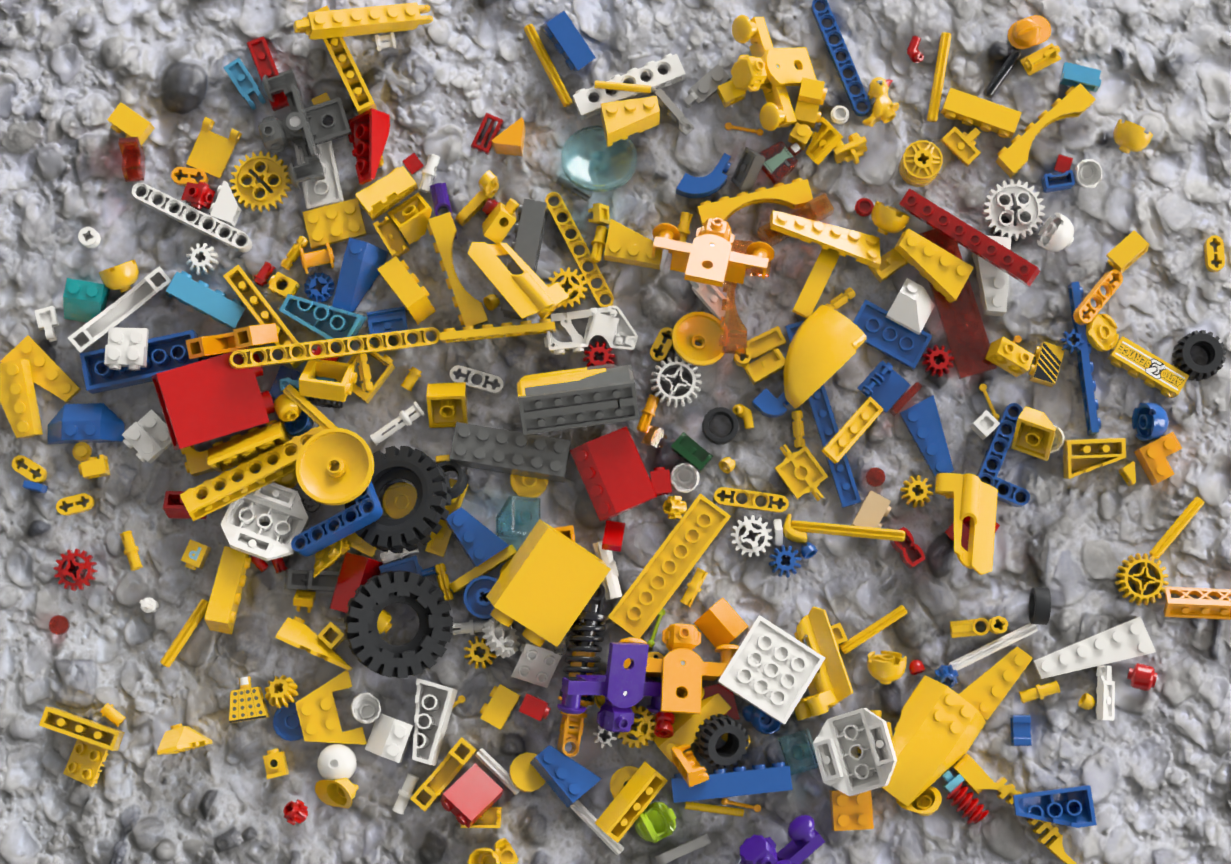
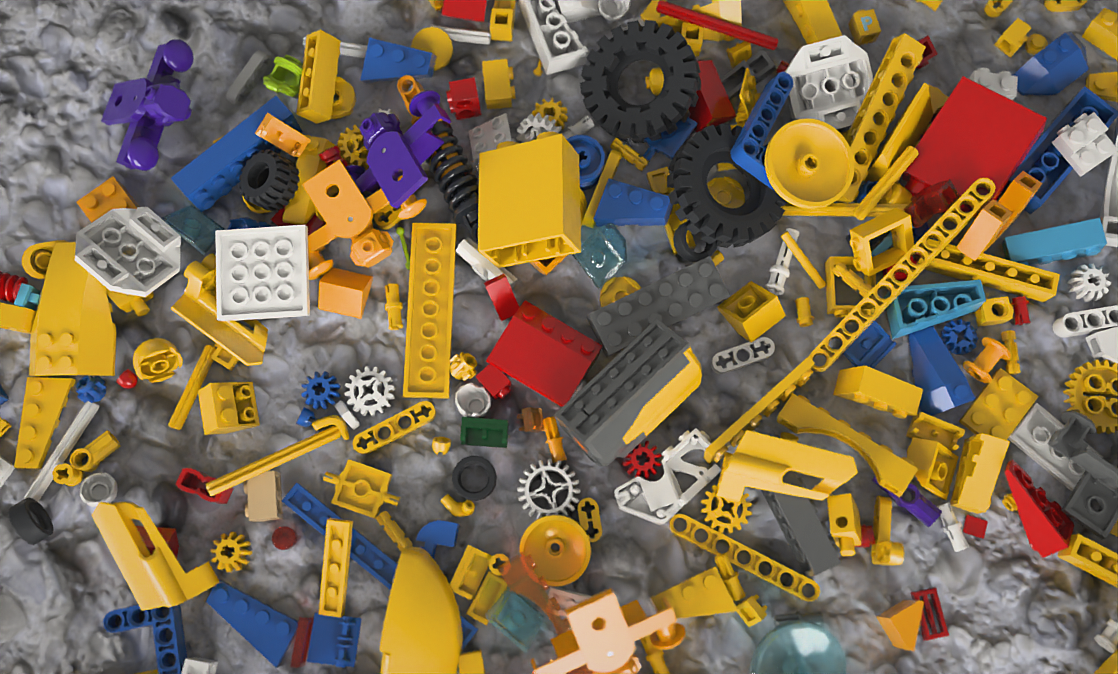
camera: 145 degrees right, 5 degrees down
none -> white hair [80,473,118,507]
none -> yellow slope [198,382,260,435]
none -> clear light blue slope [485,587,545,653]
none -> red axle [656,0,778,50]
none -> yellow bar [780,231,827,289]
none -> yellow axle [853,146,919,221]
none -> clear red brick [903,179,960,228]

